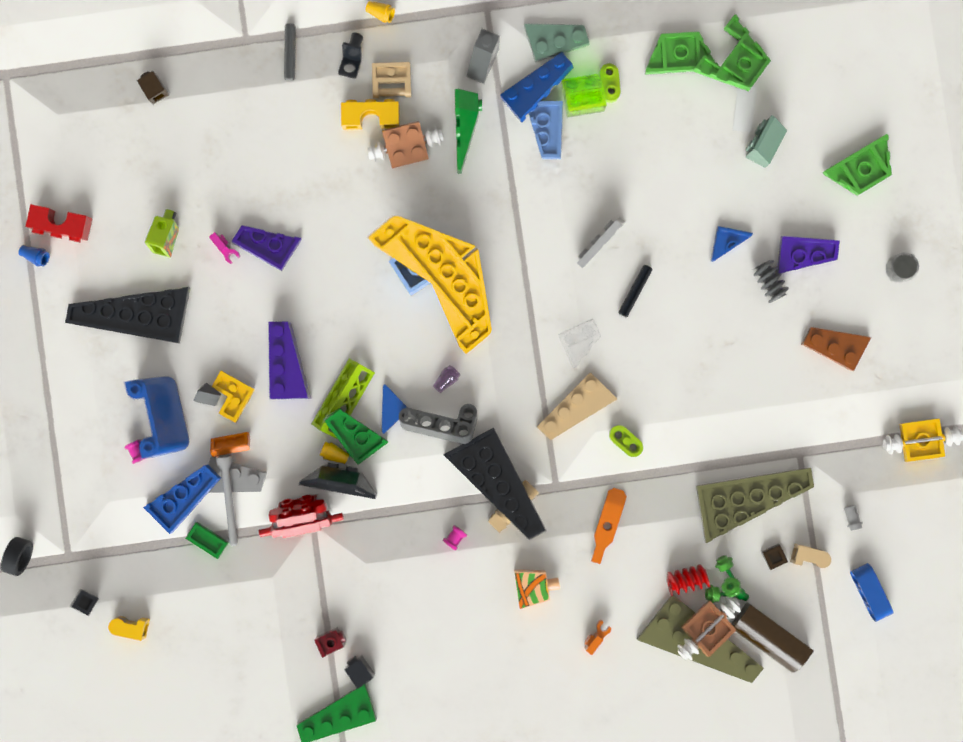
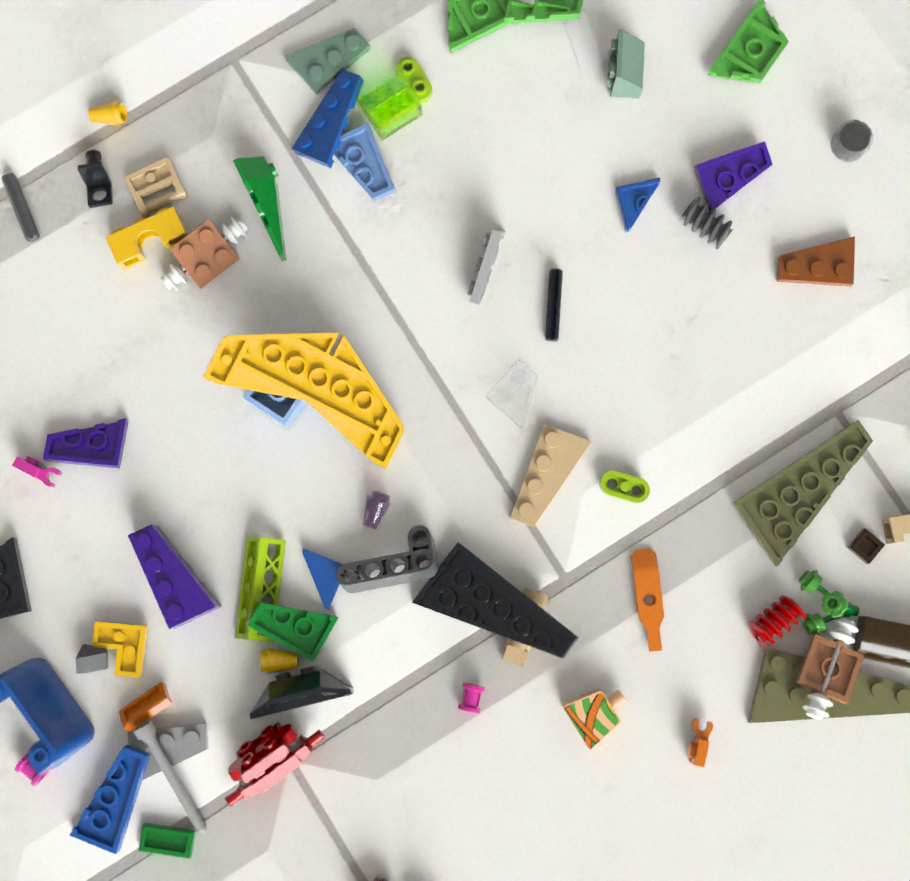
camera: 20 degrees left, 5 degrees down
dark grey slope [467,29,500,84] -> none

